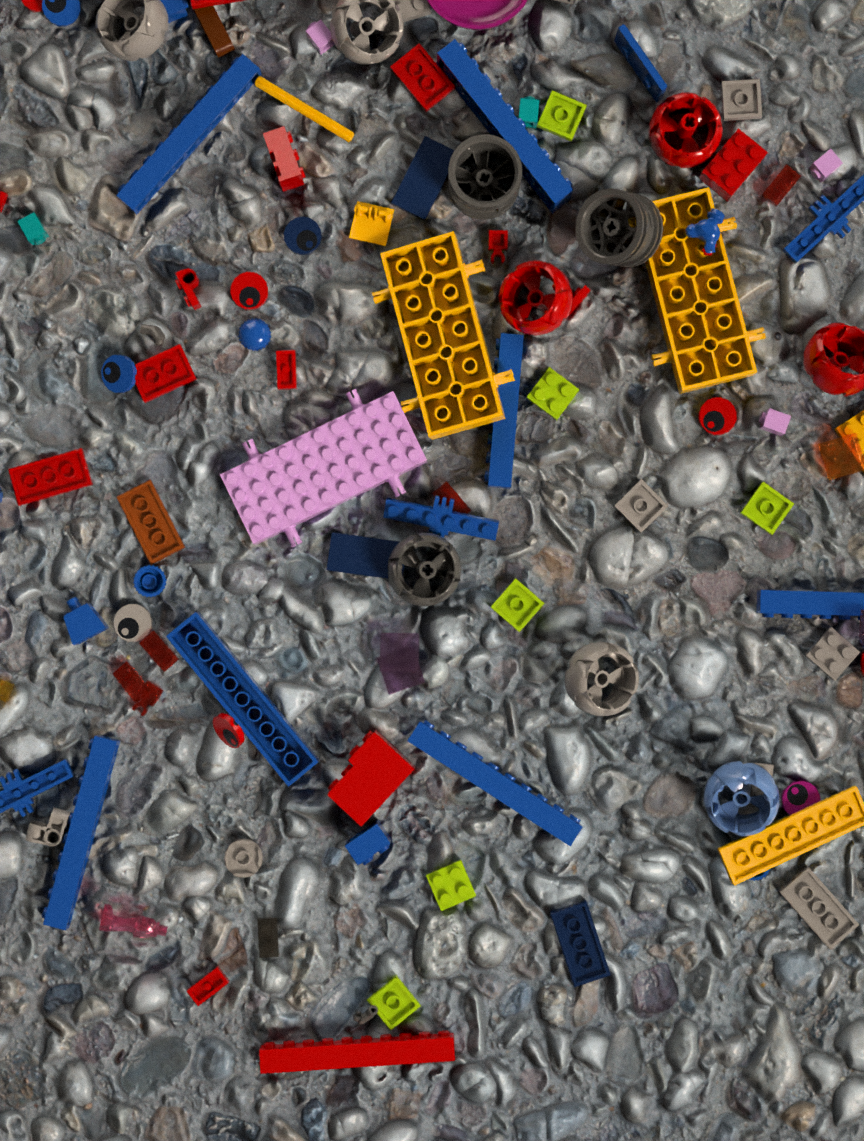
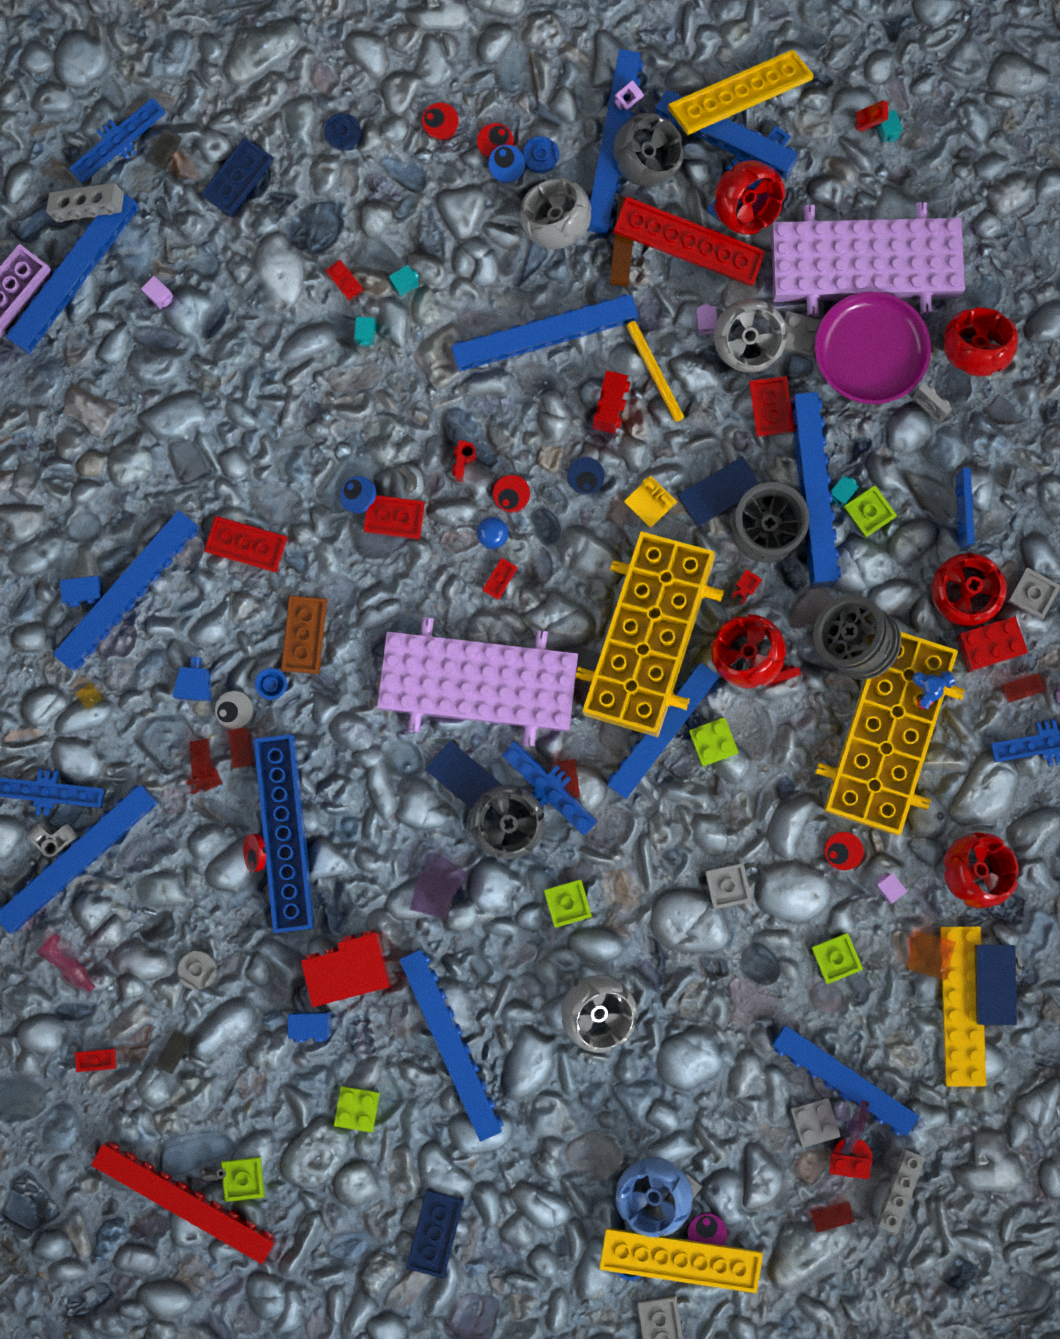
camera: 40 degrees right, 5 degrees down
none -> teal brick [389,265,419,297]

